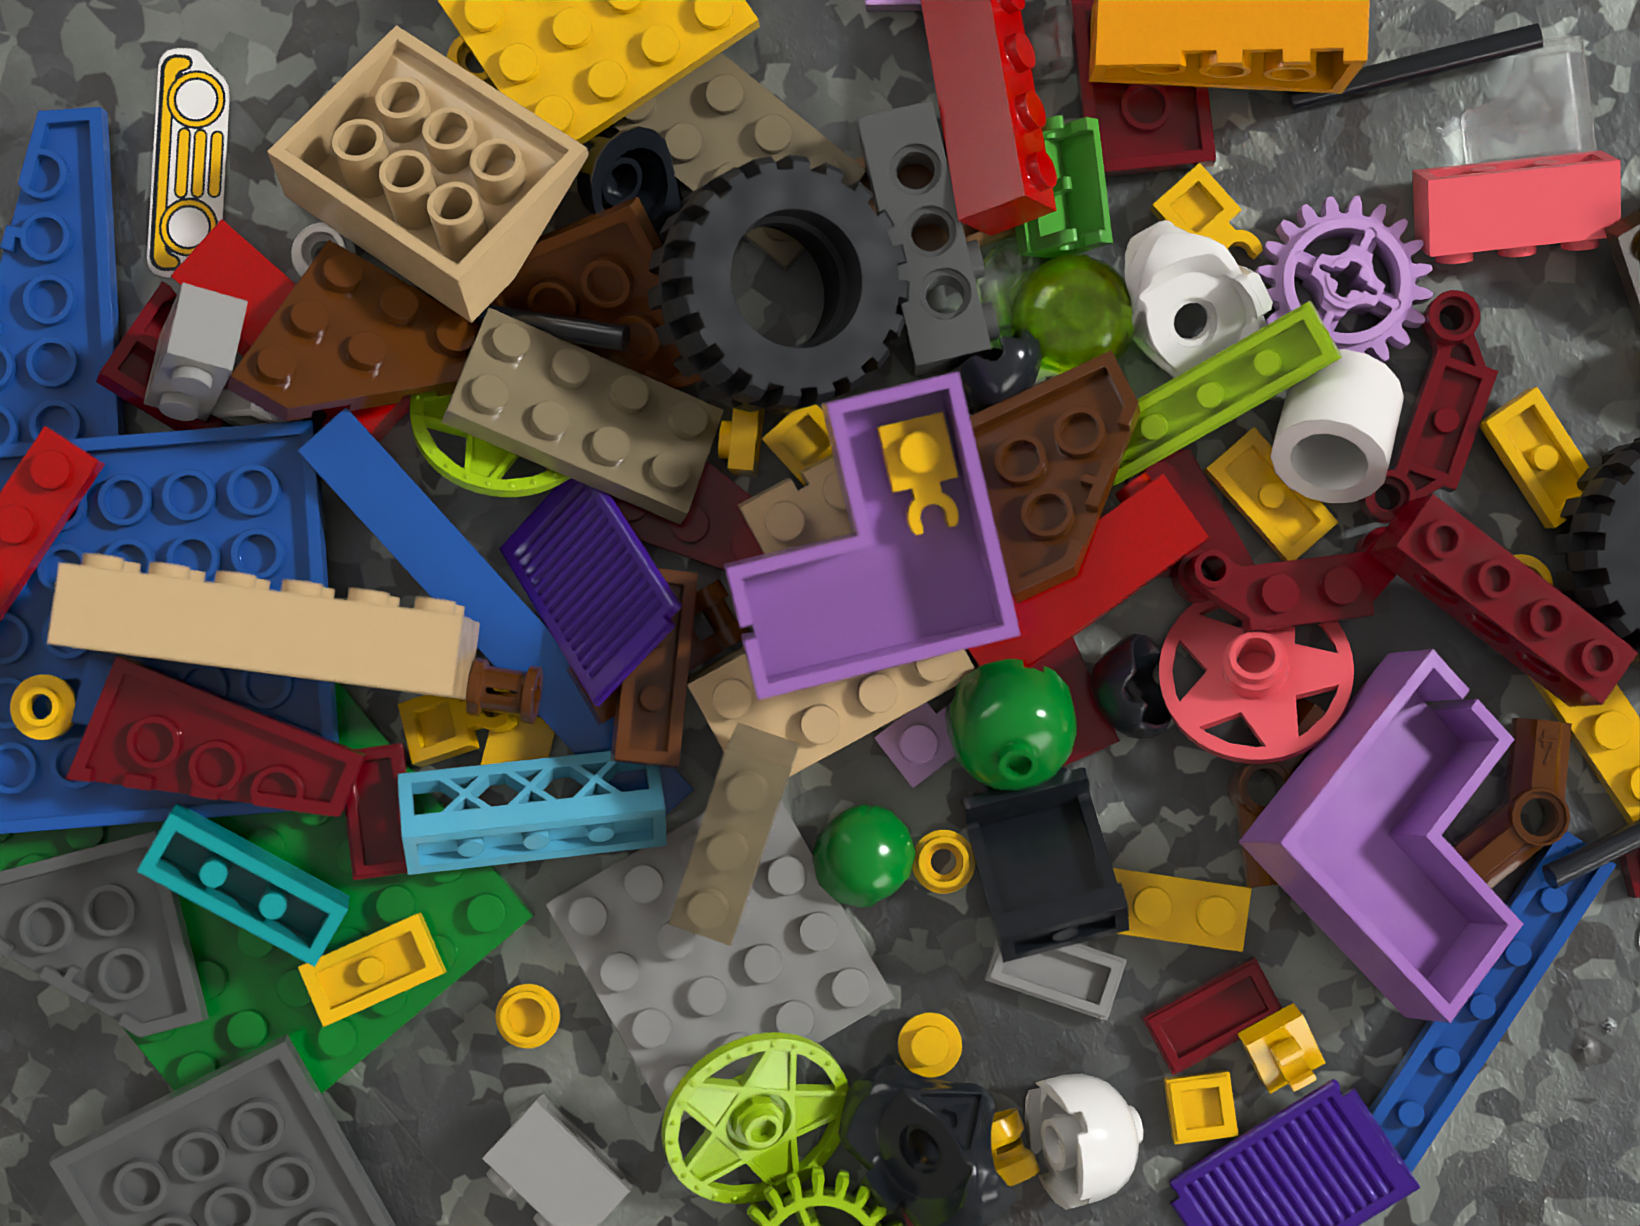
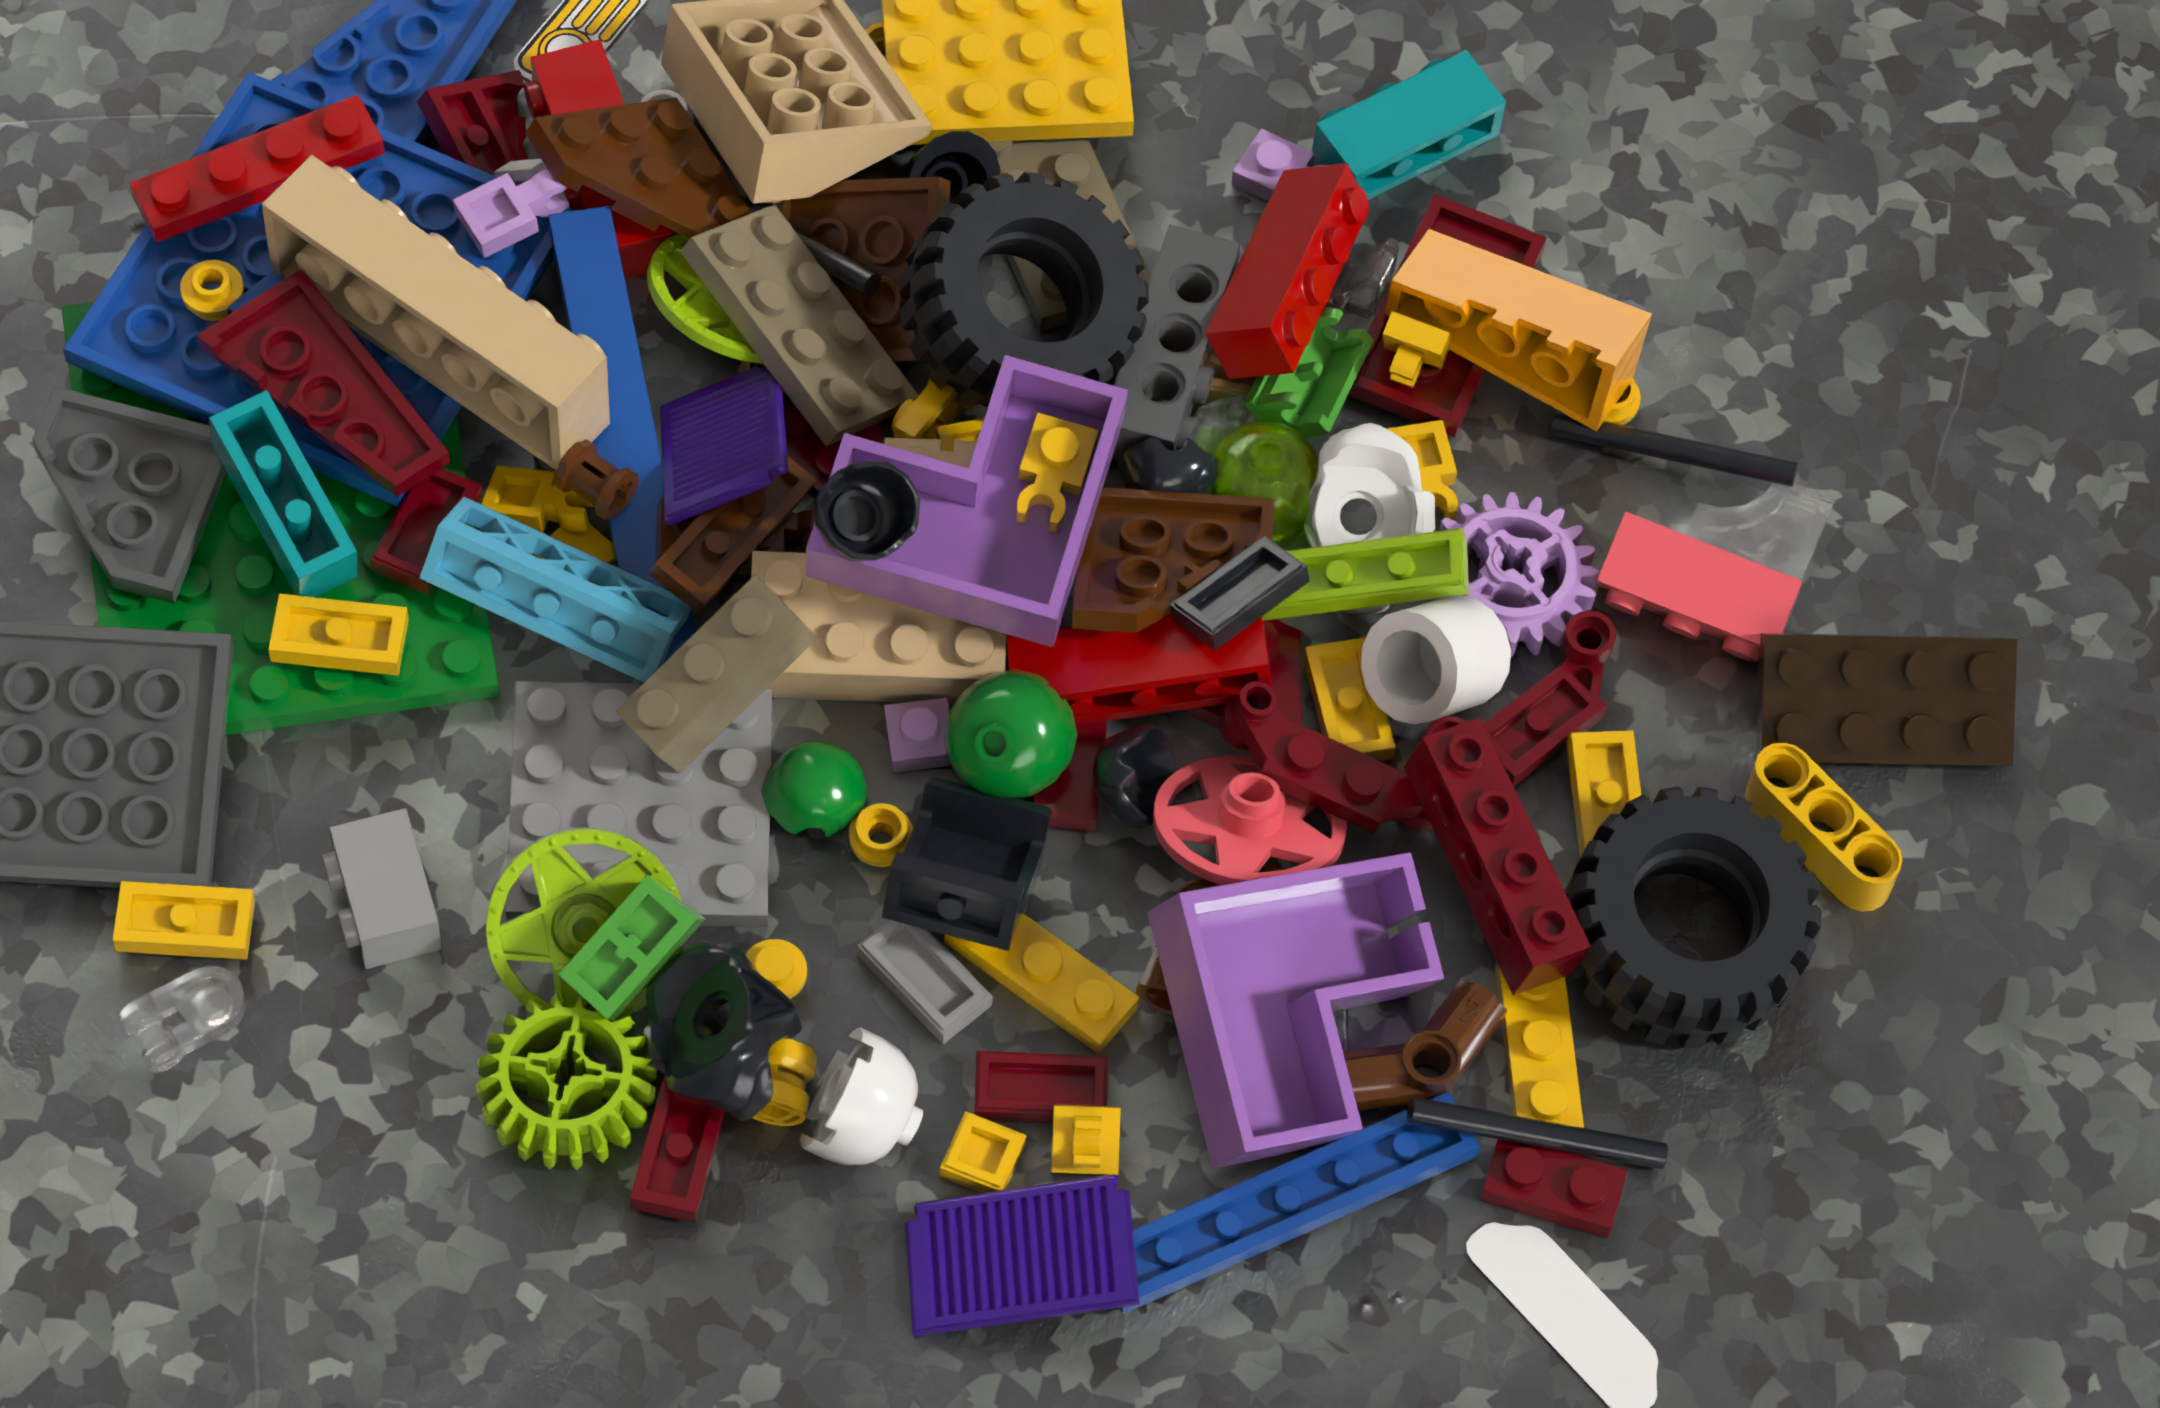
camera: 20 degrees right, 25 degrees down
light grey brick [143,283,248,421] -> none
yellow plate [495,983,560,1049] -> none
none -> lavender plate [453,169,570,258]
none -> bright green hinge [558,875,705,1019]
none -> black hair [814,461,920,561]
none -> black tile [1170,536,1310,651]
none -> yellow tile [1383,311,1450,388]

